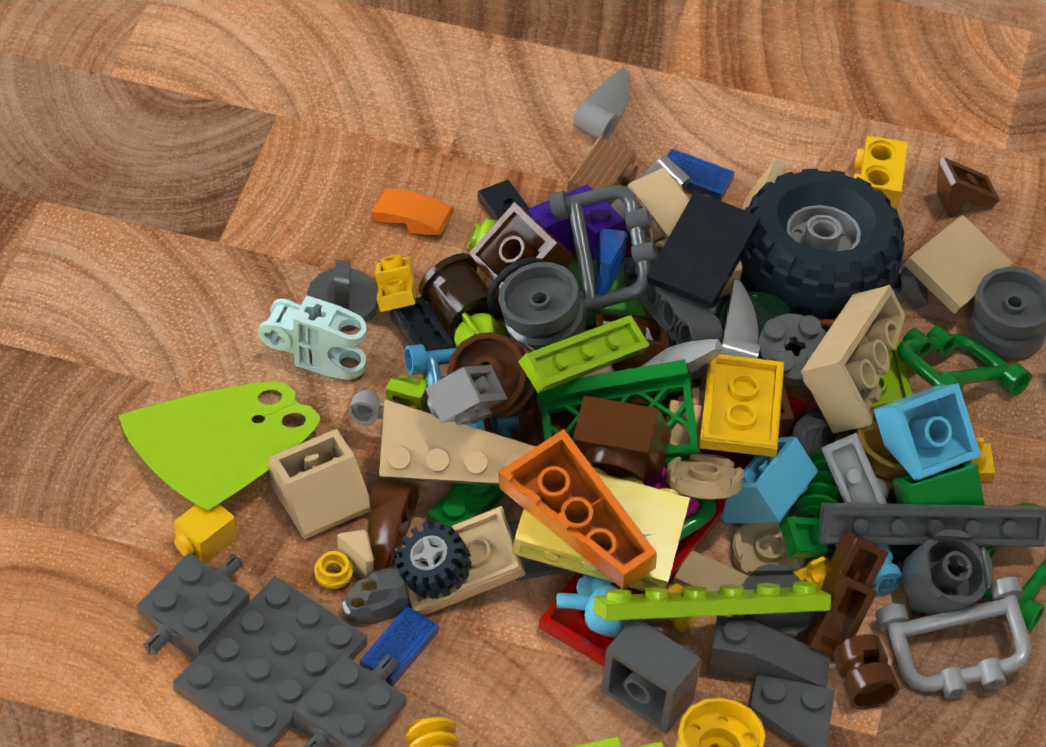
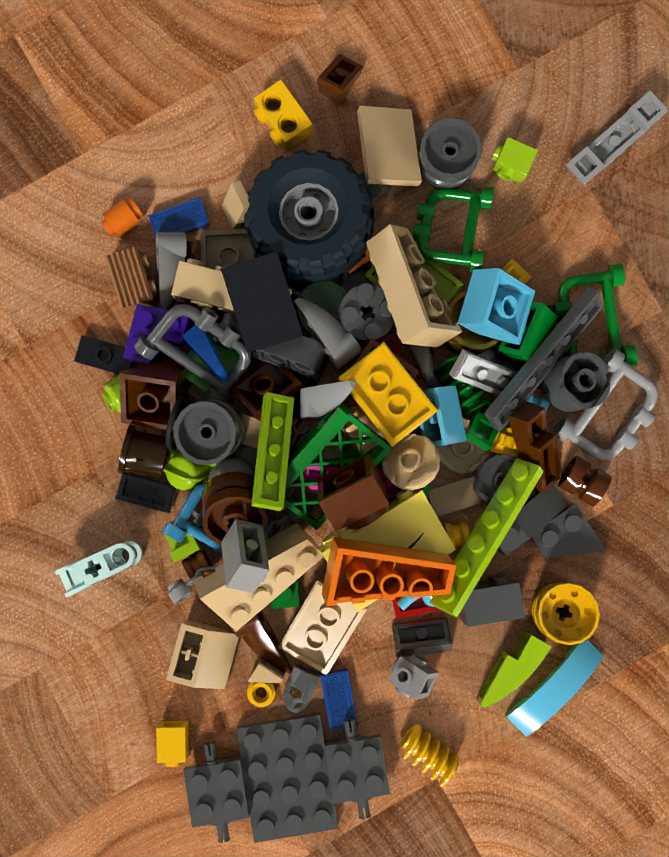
camera: 45 degrees left, 35 degrees up
lime piece [118,381,320,510] -> none
dark grey tile [307,260,378,330] -> none
orange slope [371,188,454,236] -> none
yellow slope [375,254,416,312] -> none
black wheel [395,522,472,599] -> none
light grey piece [573,68,630,140] -> none
none -> orange brick [101,197,144,237]
none -> light grey brick [388,653,440,700]
none -> dark grey slope [392,617,452,658]

